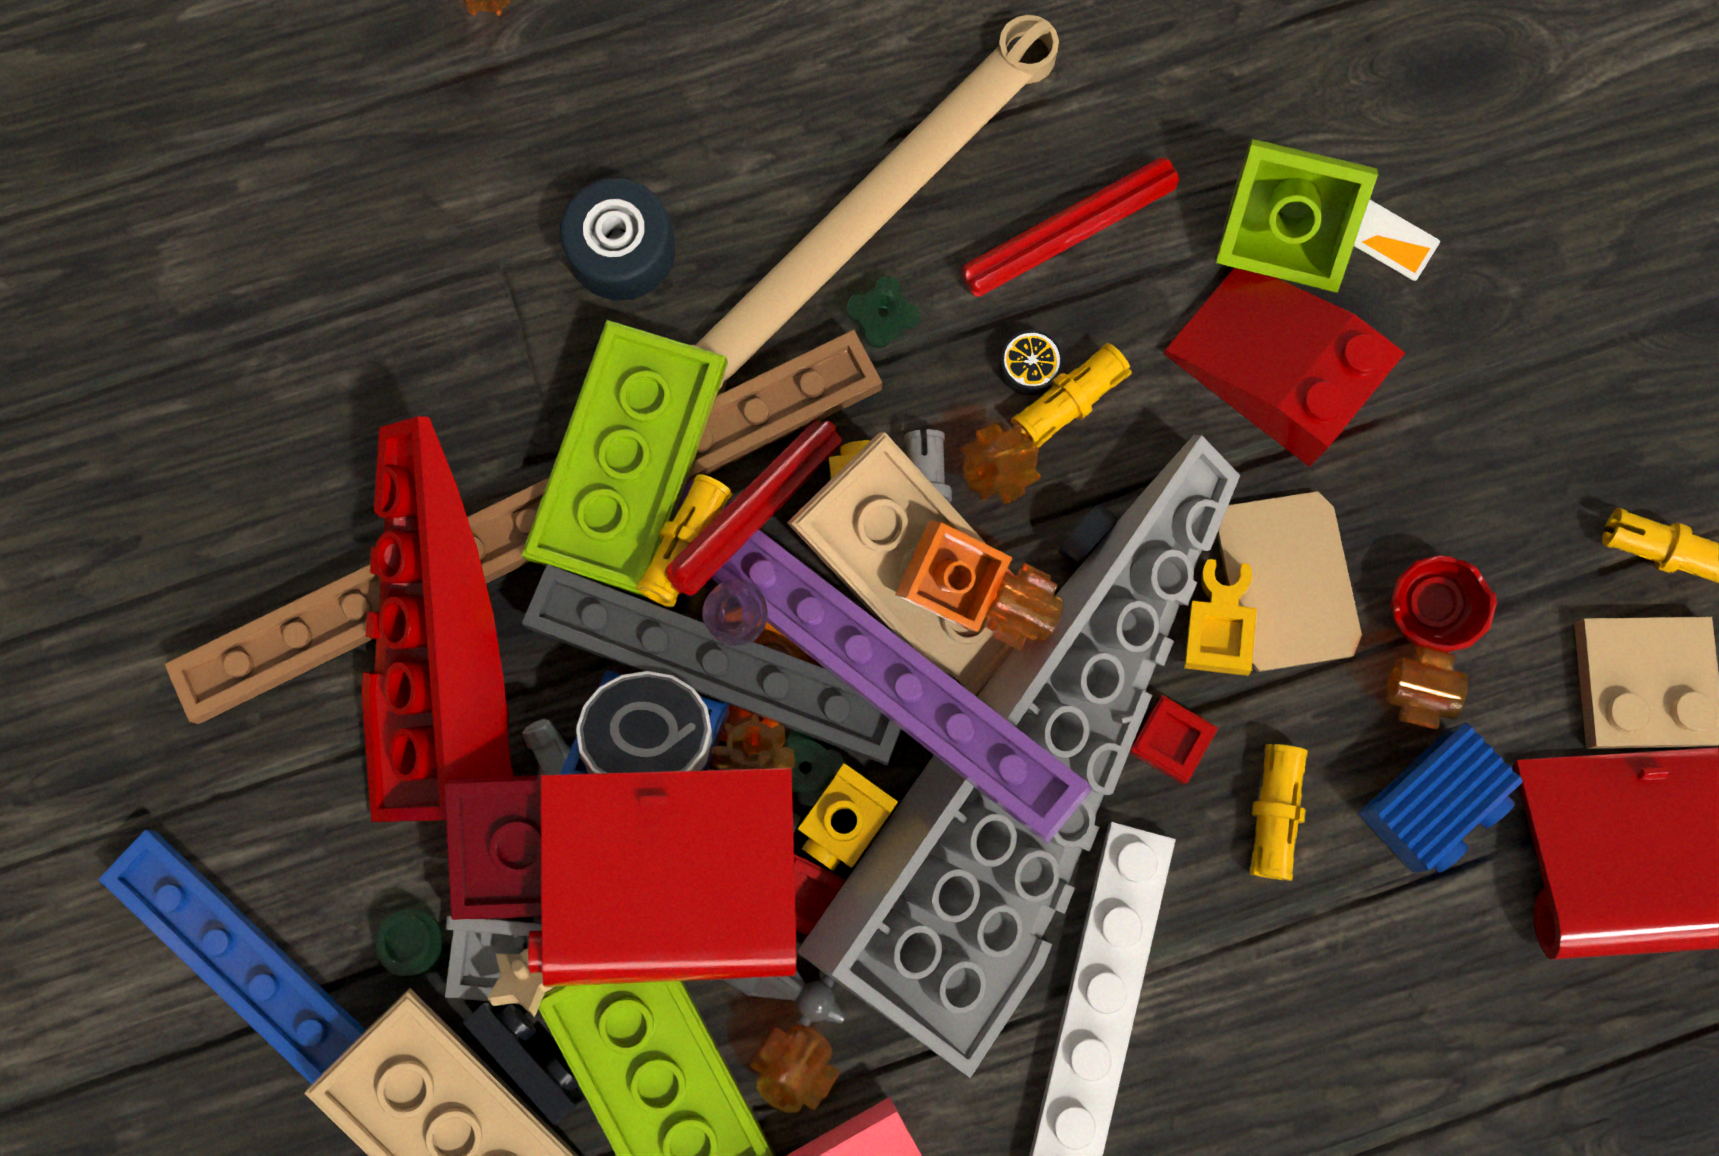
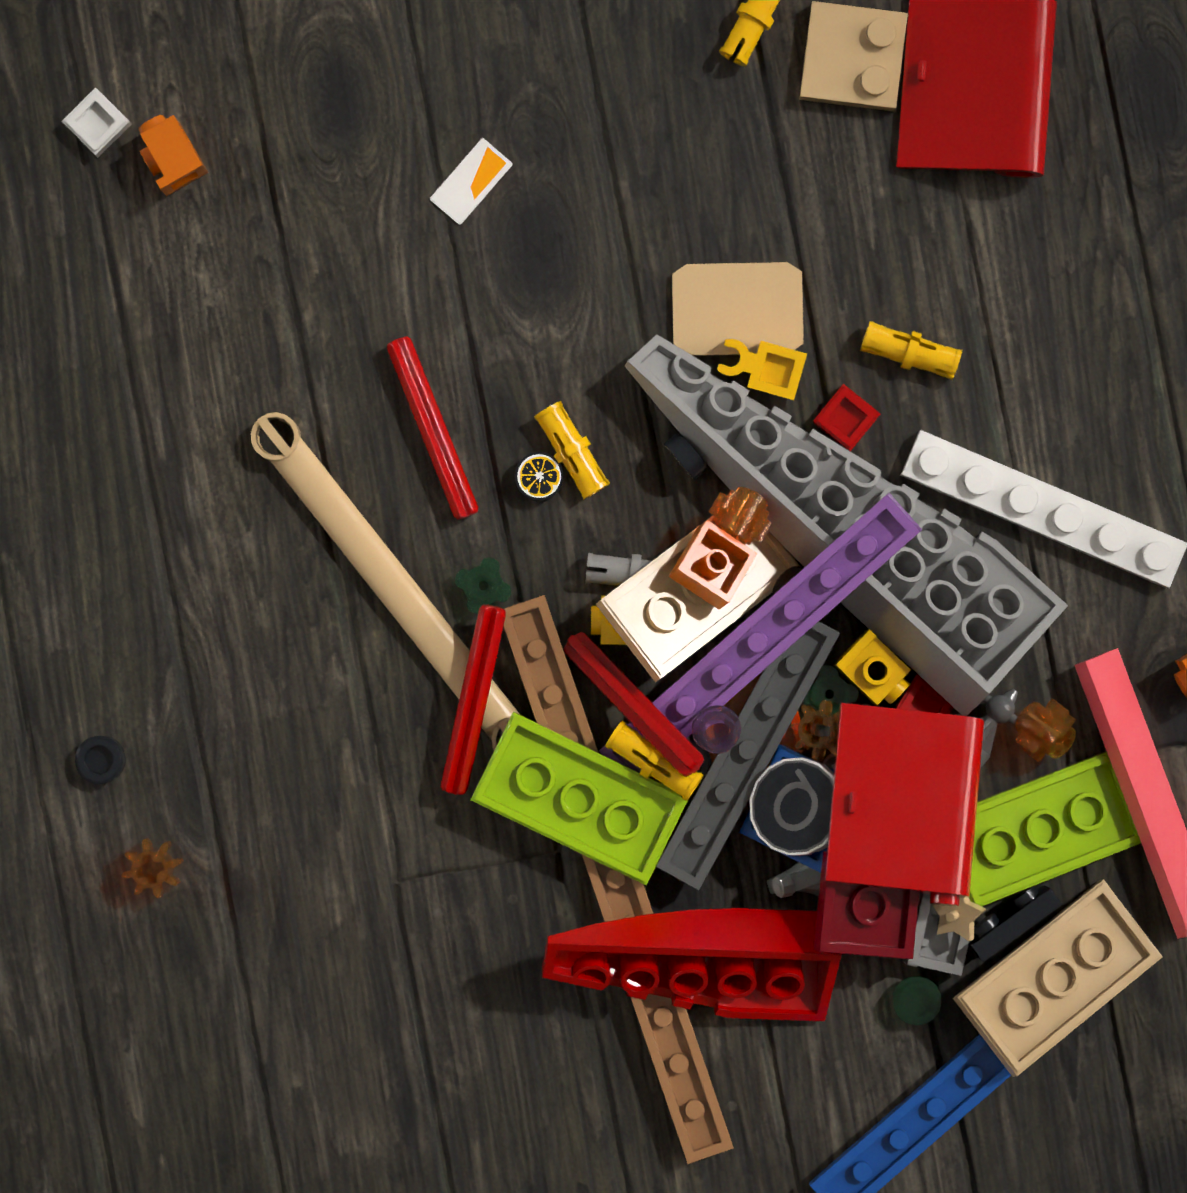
camera: 80 degrees left, 10 degrees up
black wheel [560,178,675,301] -> none
clear orange gear [961,422,1041,504] -> none
red slope [1163,268,1405,467] -> none
lime brick [1216,139,1378,293] -> none
blue brick [1357,722,1523,873] -> none
clear orange gear [1386,647,1468,729] -> none
red hair [1390,555,1497,654] -> none
none -> red axle [441,605,506,795]

